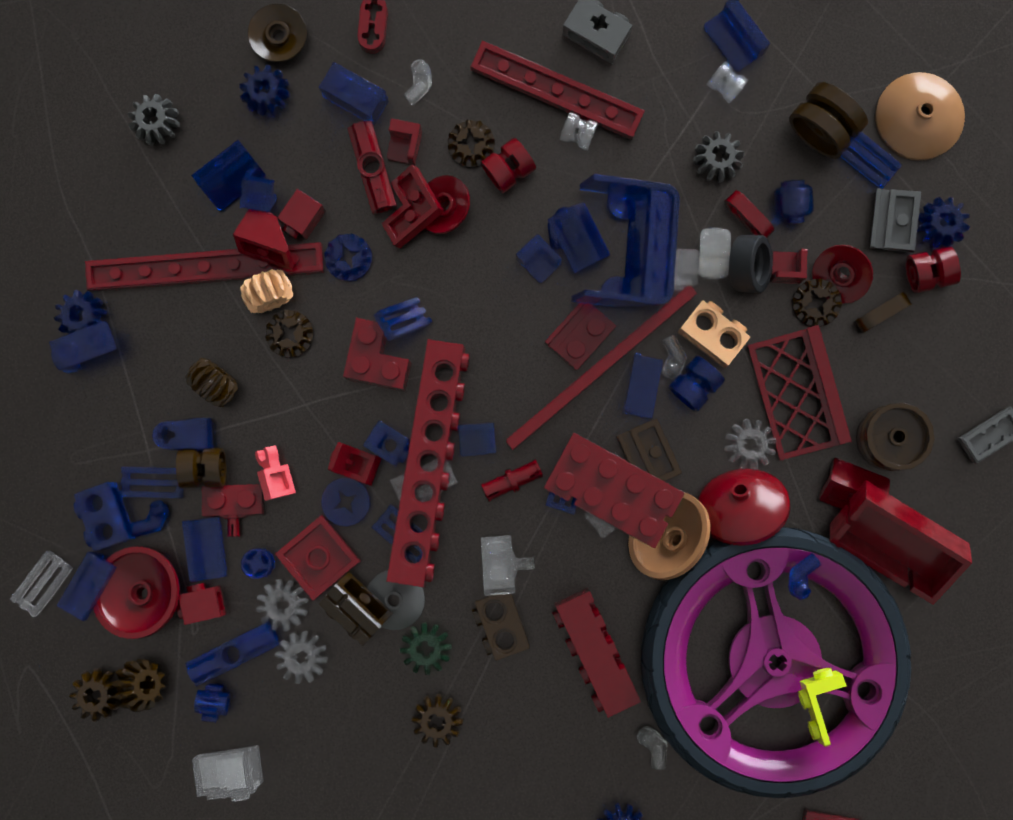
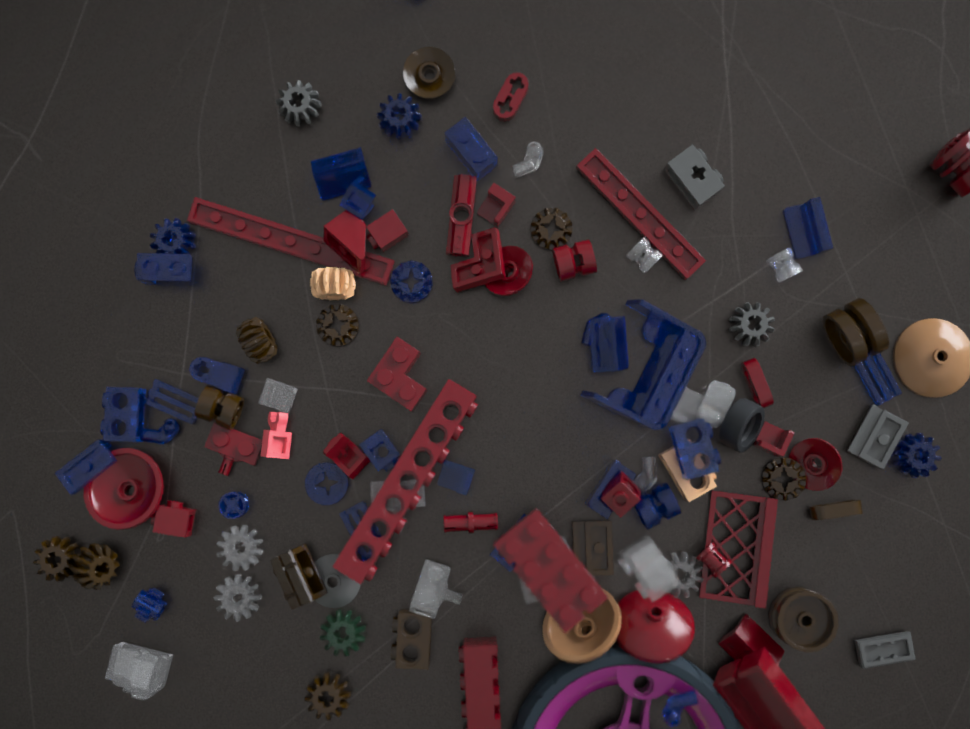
camera: 15 degrees right, 0 degrees up
clear tile [10,550,73,617] -> none
clear blue panel [182,517,228,582] -> none
clear blue piece [185,621,281,687] -> none
dark red plate [275,515,361,601] -> none
clear blue tile [373,297,432,341] -> none
dark red tile [506,285,697,451] -> none
clear blue panel [516,234,563,284] -> none
dark red plate [545,298,616,371] -> none
clear blue head [774,179,814,224] -> none
dark red wheel [905,246,961,293] -> none
none -> clear panel [259,378,298,413]
none -> dark red brick [601,471,641,518]
none -> clear brick [617,535,681,602]
none -> clear blue brick [668,418,721,480]
none -> dark red bush [696,542,732,578]

